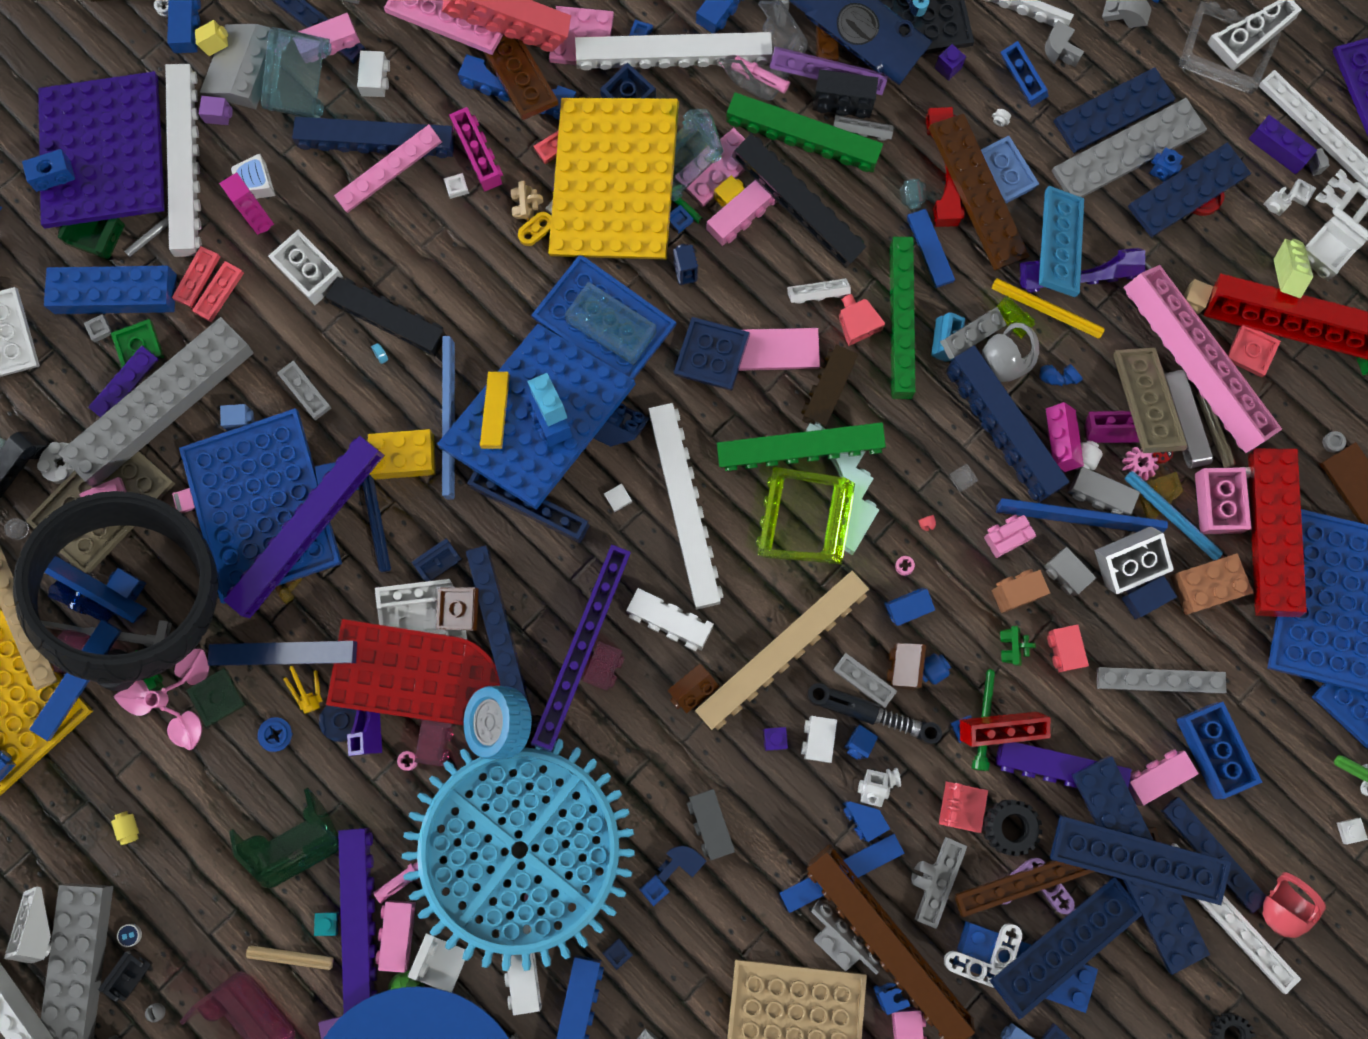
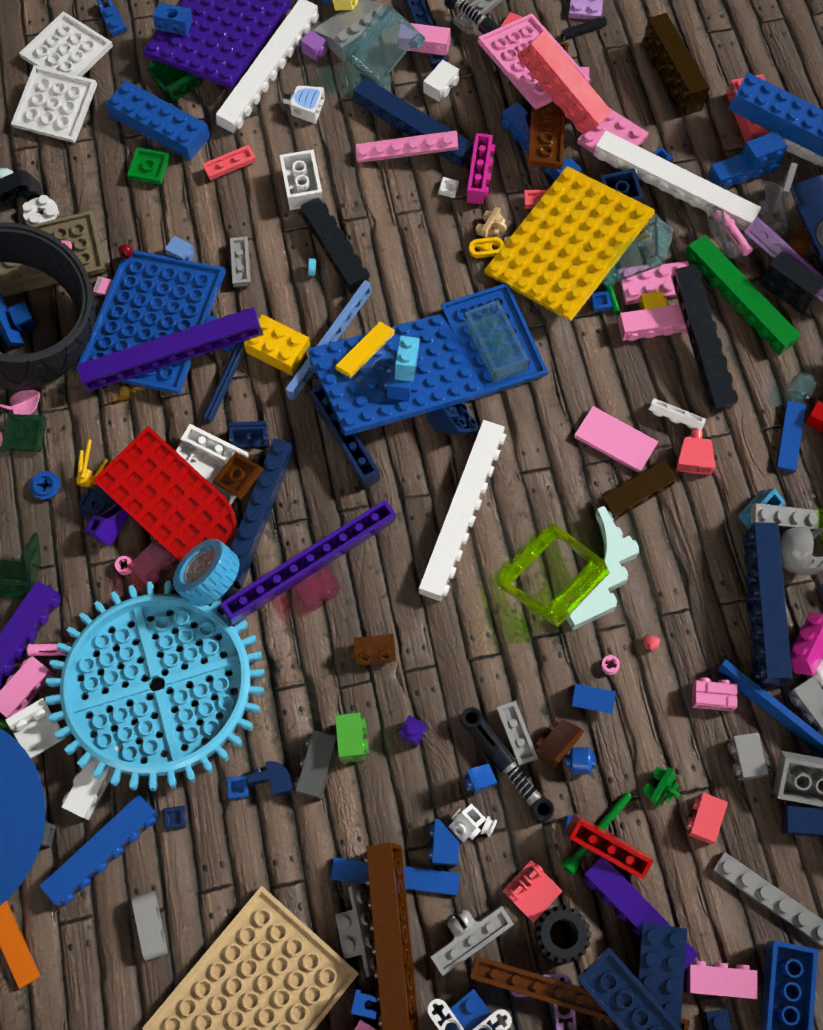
camera: 35 degrees right, 10 degrees down
light grey brick [58,317,254,488] -> none
light grey plate [84,314,112,342] -> none
dark purple plate [88,345,160,417] -> none
light grey bar [124,215,169,257] -> none
coral plate [172,246,220,308] -> none
dark blue tile [208,641,357,666] -> none
dark pink brick [219,172,274,235] -> none
white tile [604,483,632,512] -> none
white wedge [626,588,714,652] -> none
dark blue brick [673,244,698,285] -> none
dark blue plate [674,317,750,391] -> none
tan brick [695,571,869,731] -> none
green brick [717,422,886,471] -> none
white brick [801,716,837,763] -> none
light grey plate [834,115,893,141] -> none
green brick [890,237,915,399] -> none
clear plate [949,464,979,492] -> none
nougat brick [992,569,1050,613] -> none
none -> dark red hinge [118,244,133,259]
none -> bright green brick [335,713,369,764]

